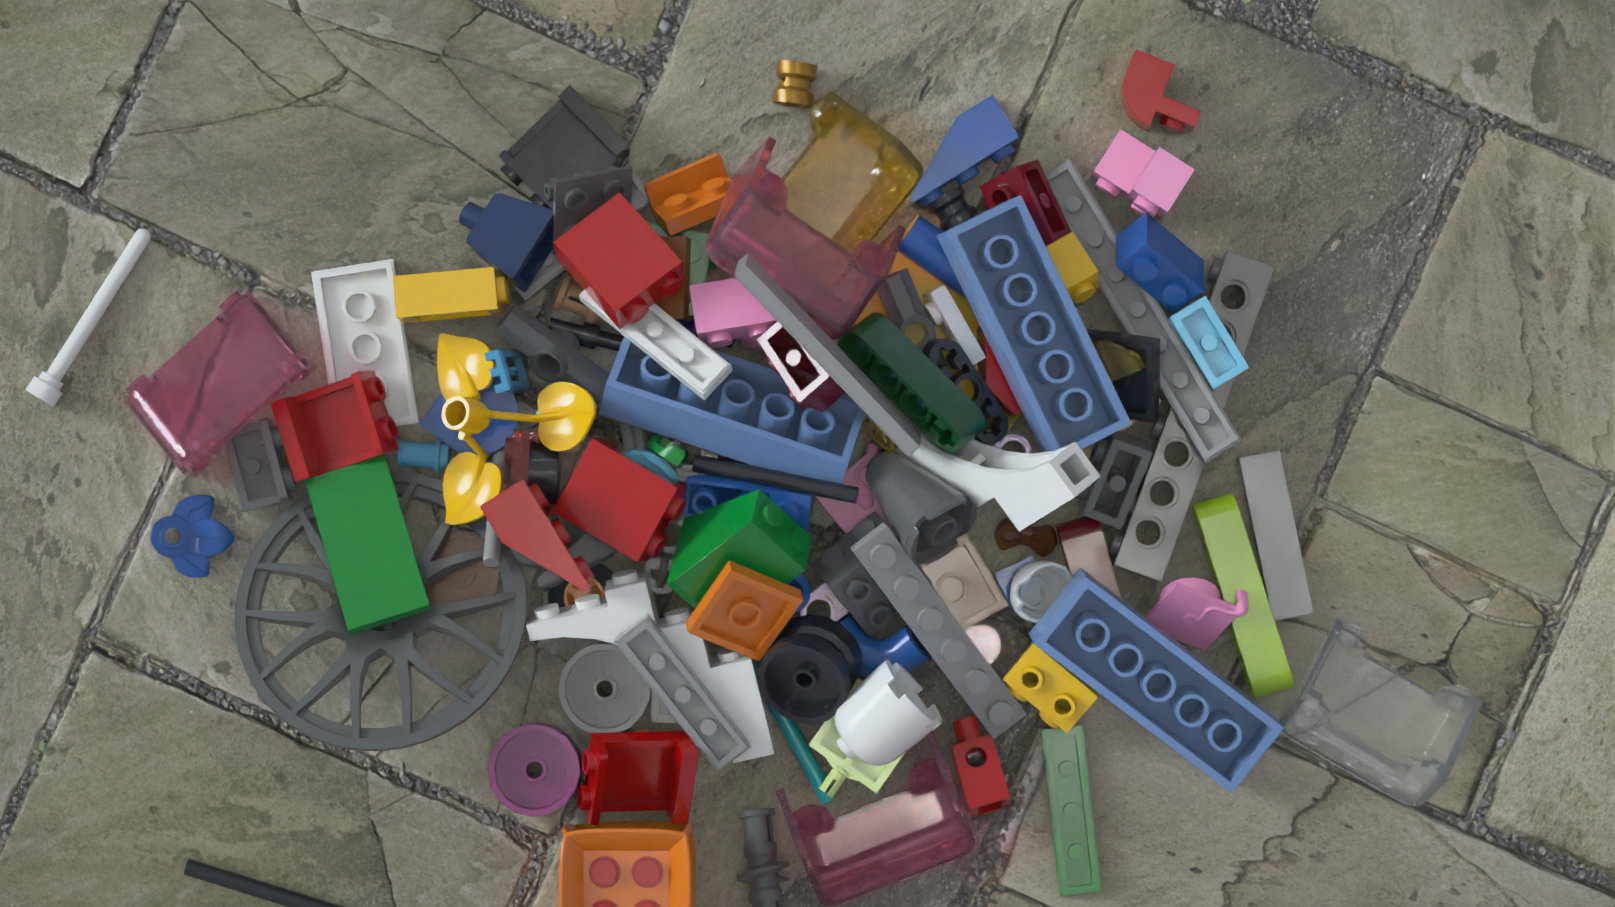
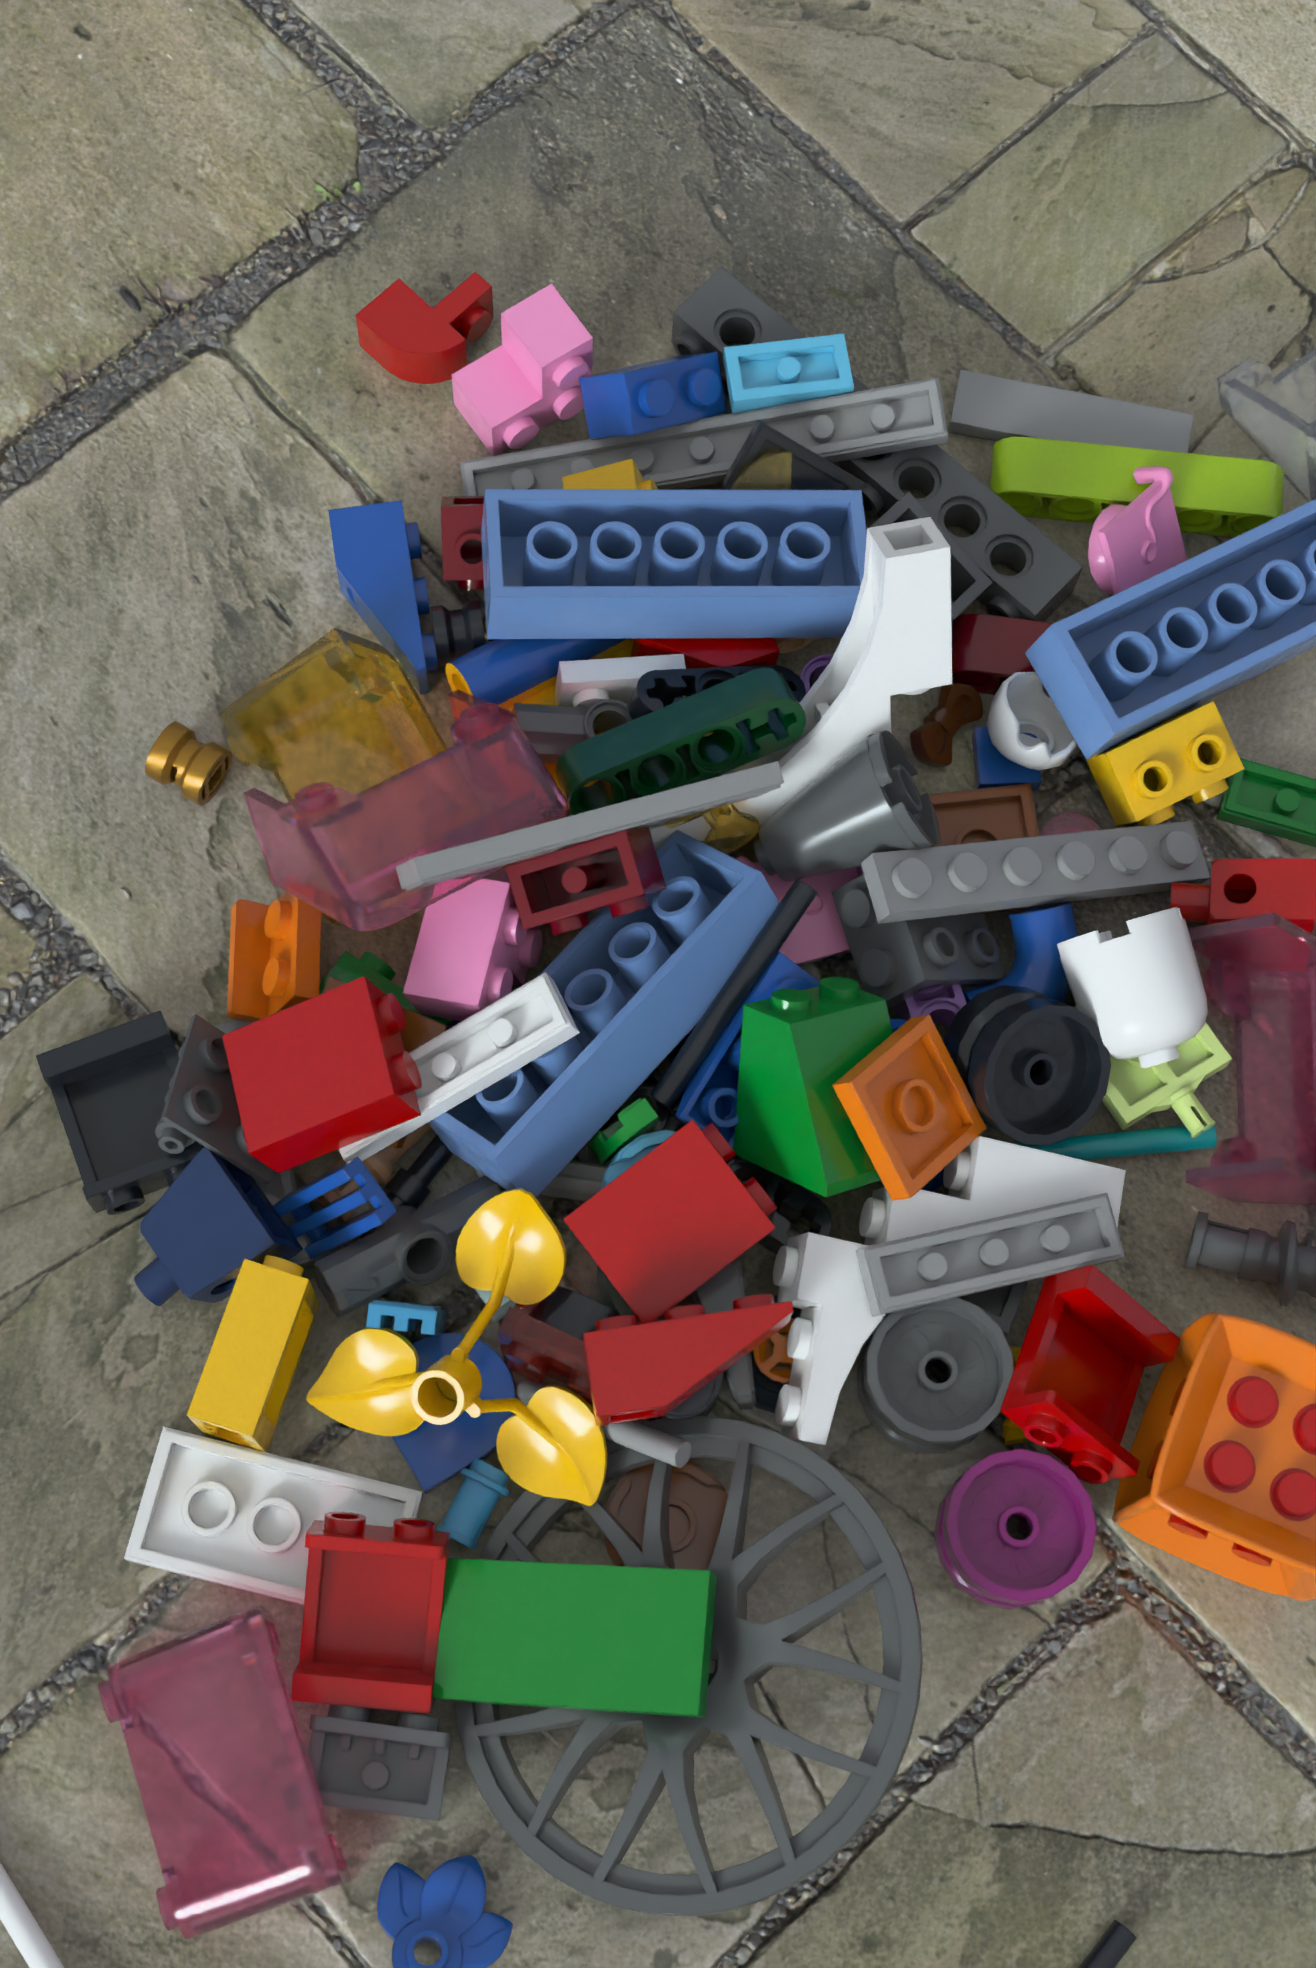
camera: 75 degrees left, 15 degrees down
none -> blue tile [273,1157,397,1259]

